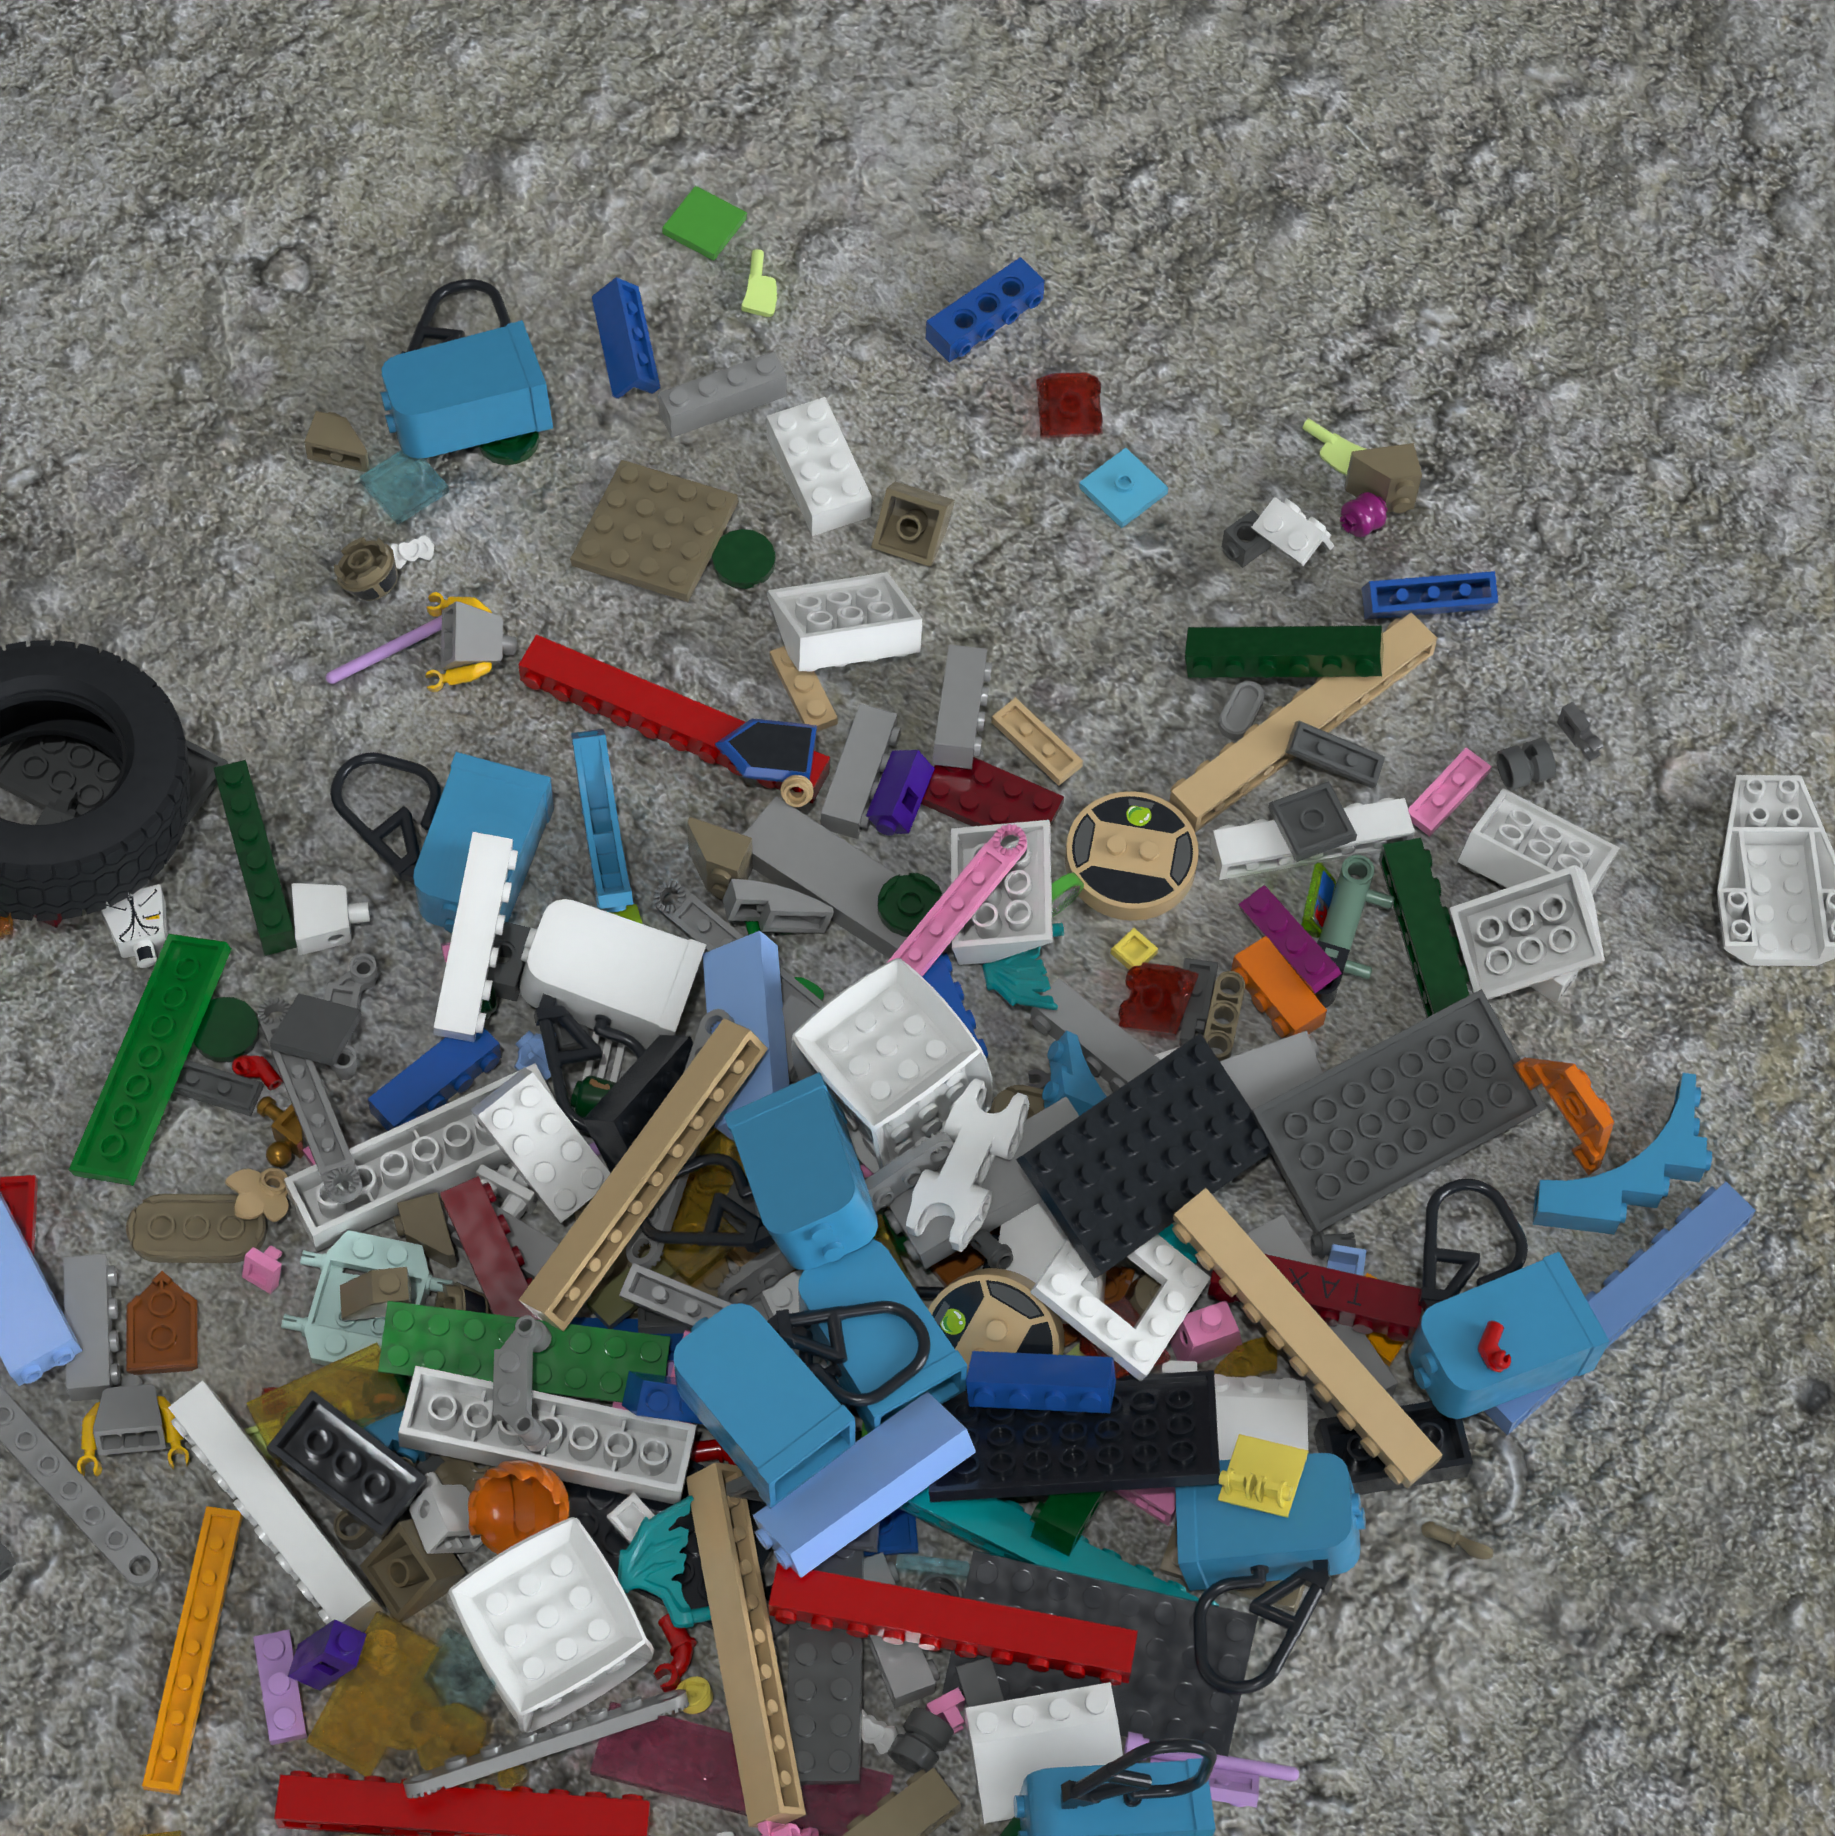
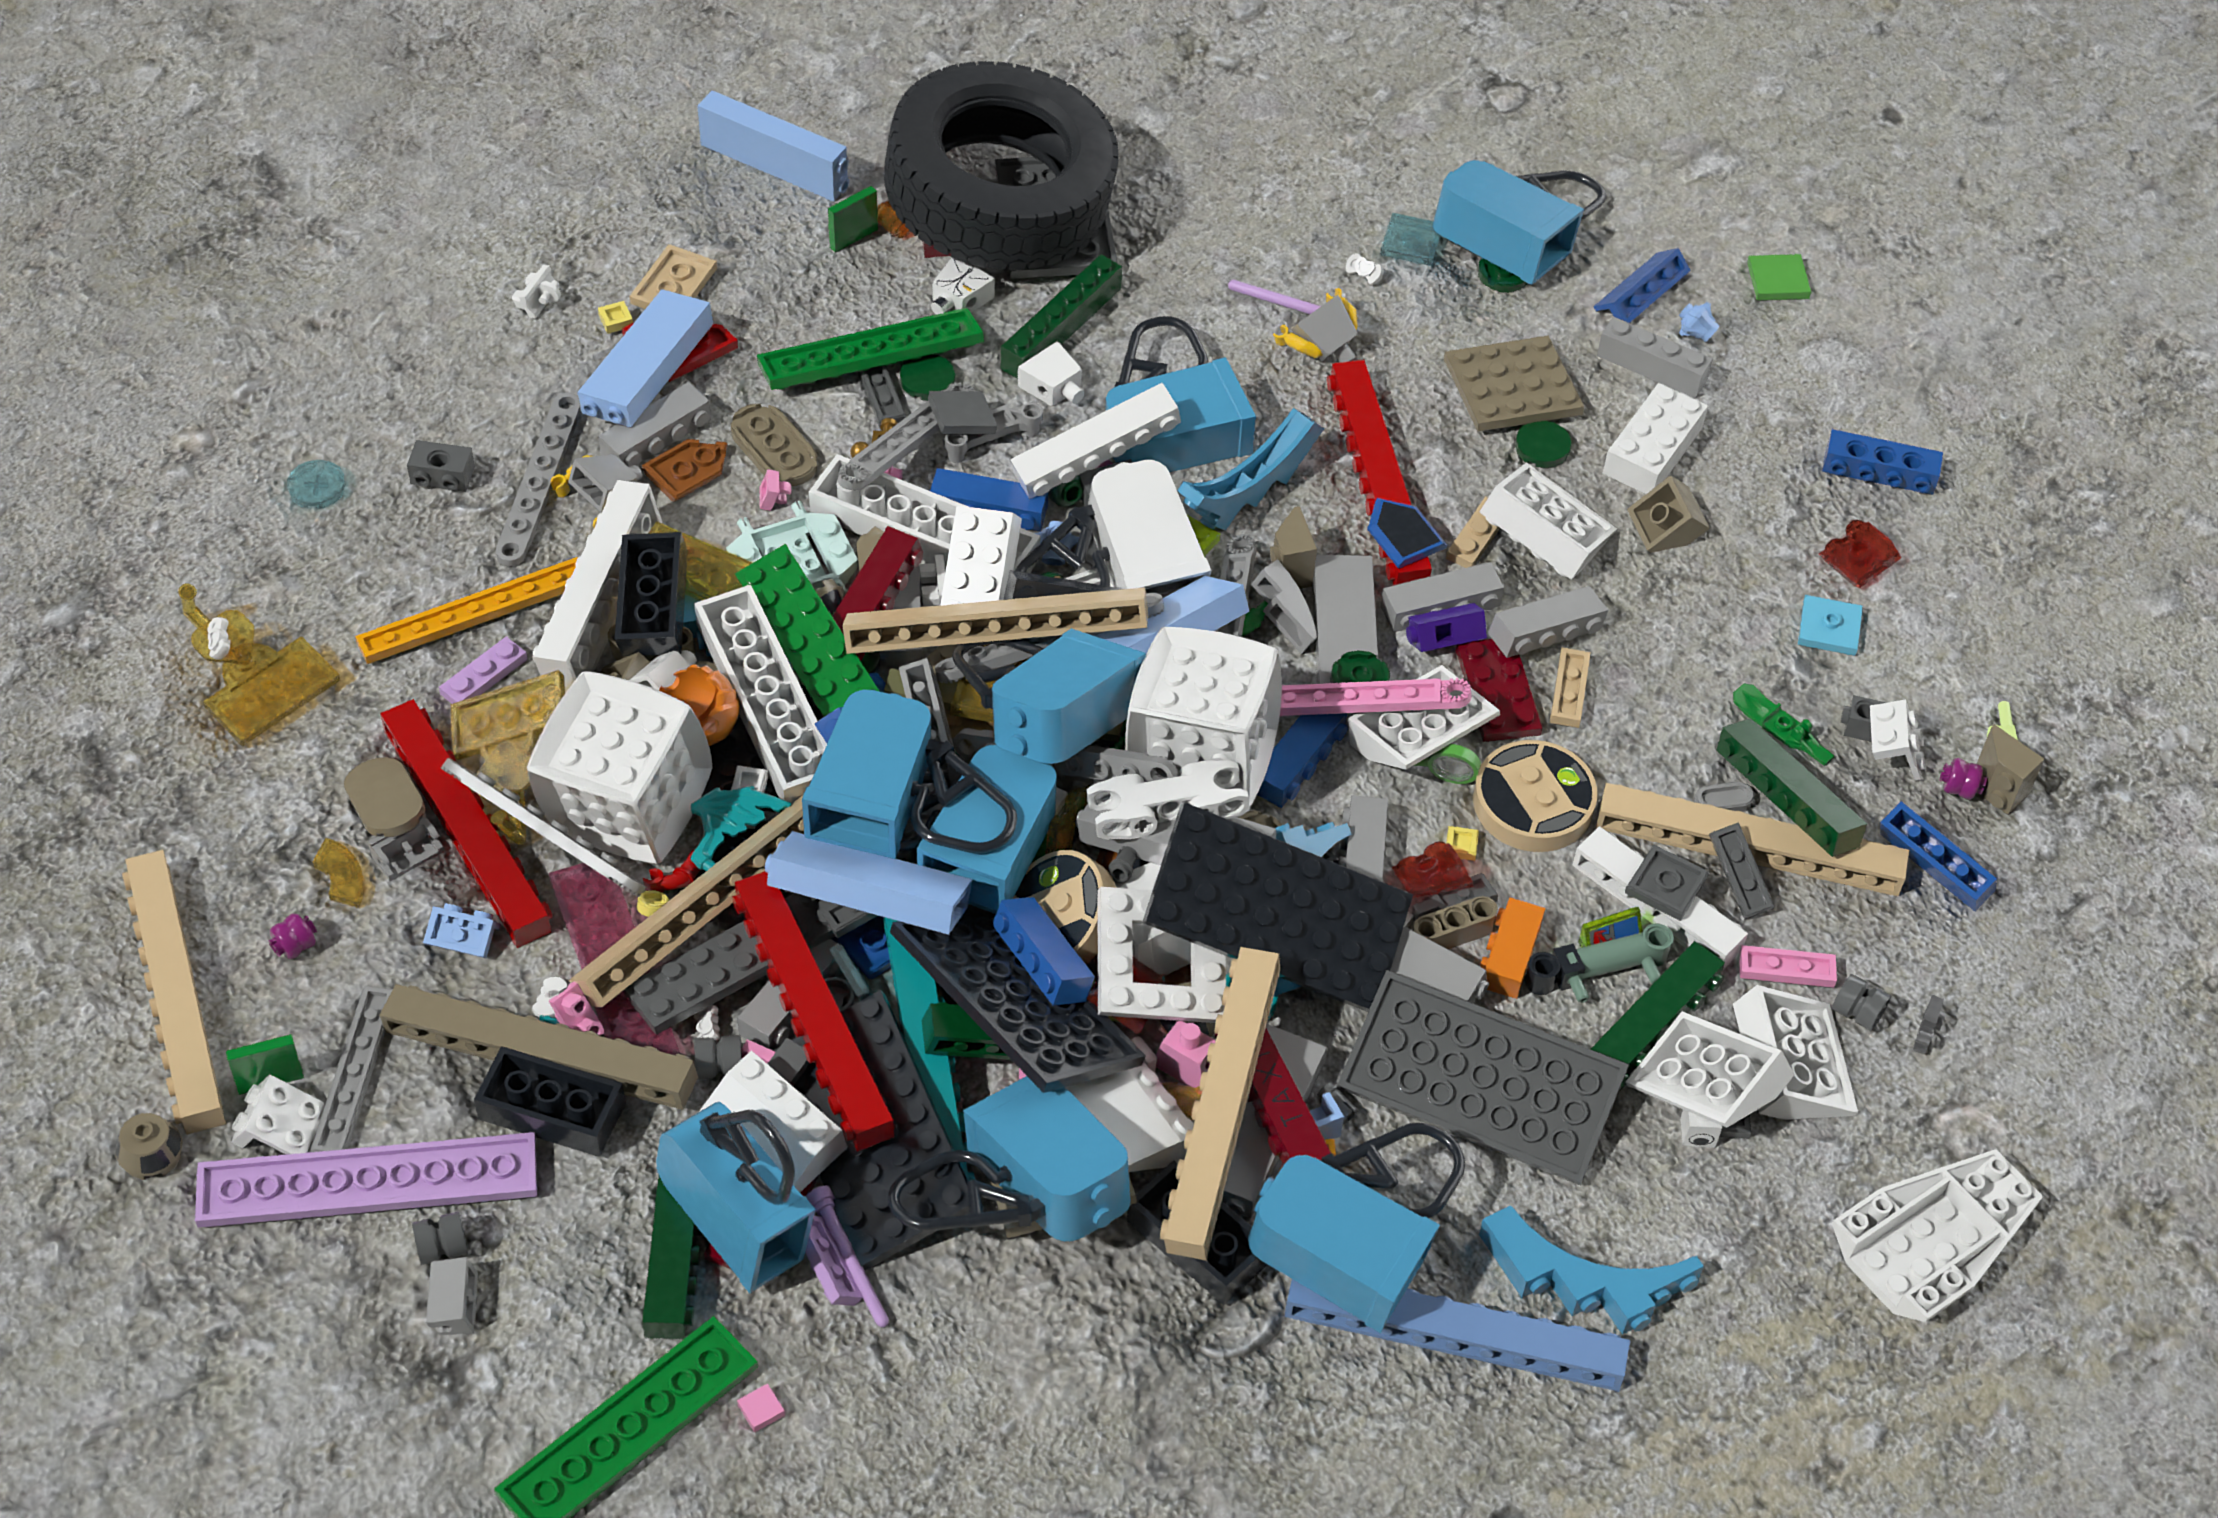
camera: 55 degrees right, 10 degrees down
tan plate [225,1168,289,1223] -> none
red arm [232,1055,283,1091] -> none
dark purple brick [288,1619,367,1691] -> none
dark tan slope [304,411,370,473] -> none
dark tan cone [334,537,398,601] -> none
dark tan slope [340,1267,412,1321] -> none
light grey plate [493,1315,552,1452] -> none
yellowish green piece [741,249,777,317] -> none
tan plate [780,775,814,807] -> none
teal animal [982,923,1064,1010] -> none
light yellow hinge [1218,1434,1309,1518] -> none
magenta plate [1238,884,1342,994] -> none
dark tan piece [1421,1521,1494,1560] -> none
red arm [1478,1321,1511,1372] -> none
orange wing [1513,1057,1614,1175] -> none
none -> light blue rock [1679,301,1720,342]
none -> green piece [1733,683,1835,766]

